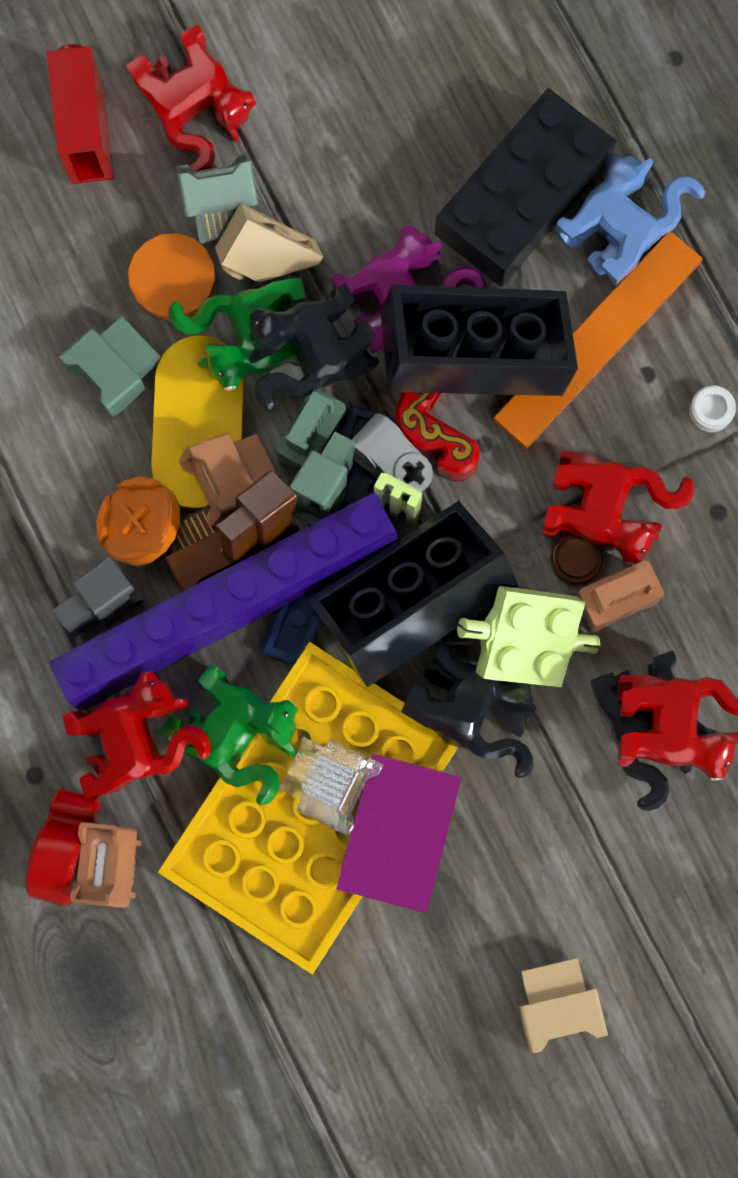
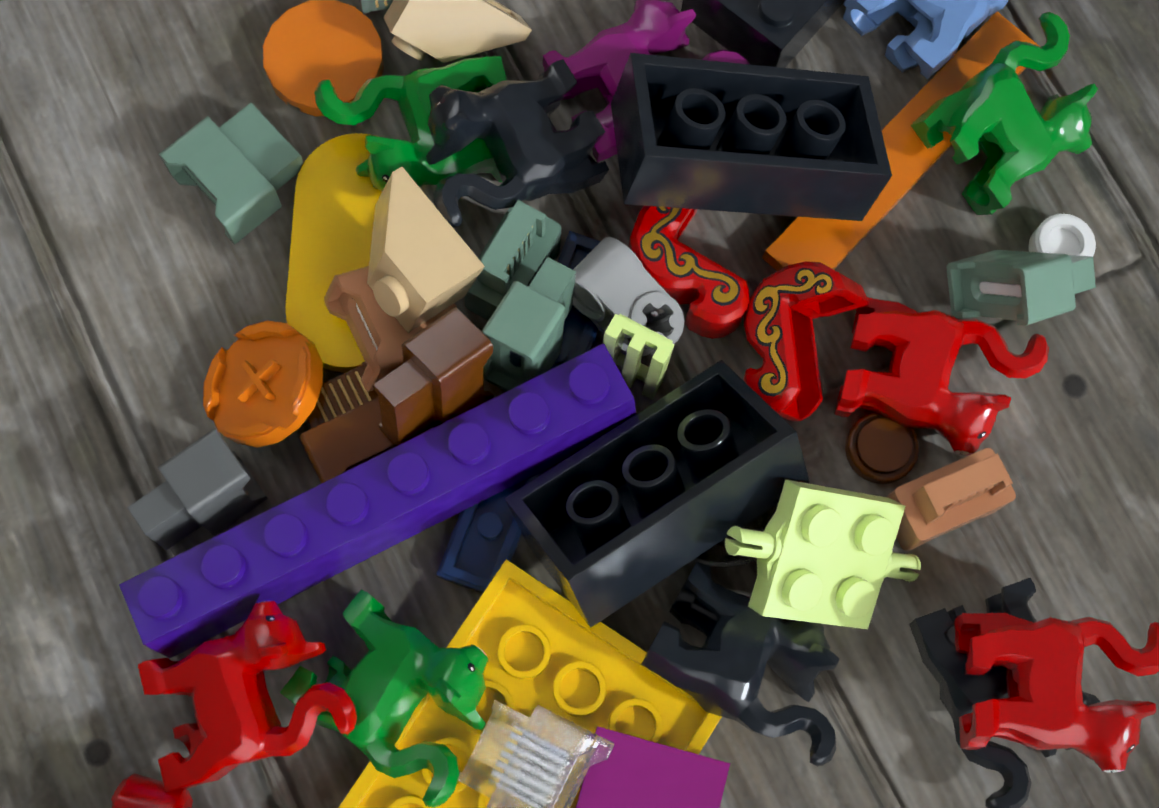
camera: 10 degrees left, 5 degrees down
none -> tan slope [367,167,485,333]
none -> red animal [743,261,869,421]
none -> green animal [911,12,1098,215]
none -> sand green piece [946,250,1096,326]

